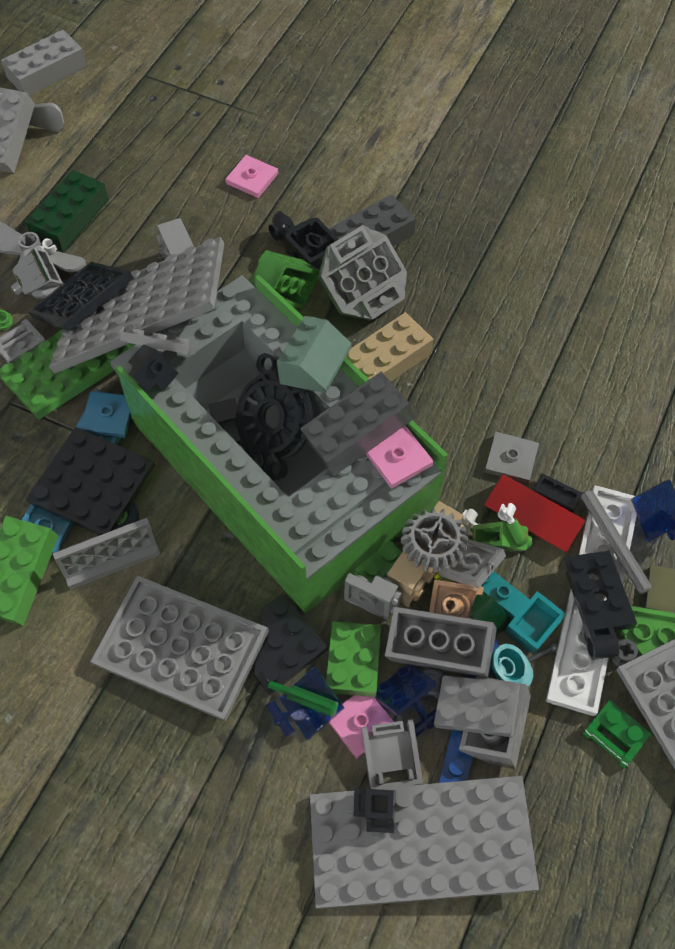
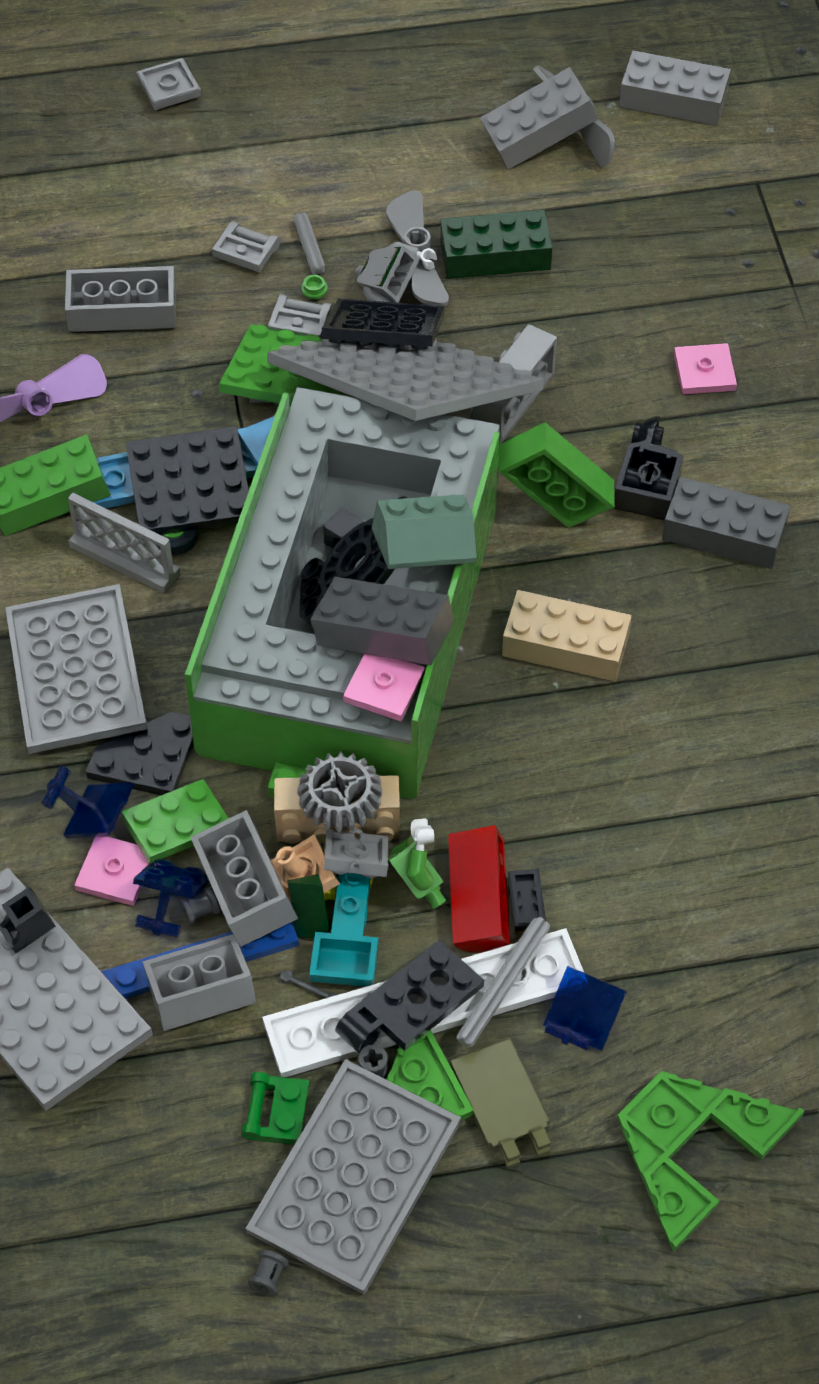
camera: 55 degrees right, 5 degrees down
light grey plate [120,328,196,355] -> none
black brick [128,344,179,392] -> none
green axle [268,681,338,717] -> none
light grey piece [318,225,407,321] -> none
light grey plate [344,573,402,620] -> none
light grey container [361,719,423,789] -> none
light grey plate [434,676,520,737] -> none
light grey plate [485,432,539,484] -> none
teal piece [490,644,533,687] -> none

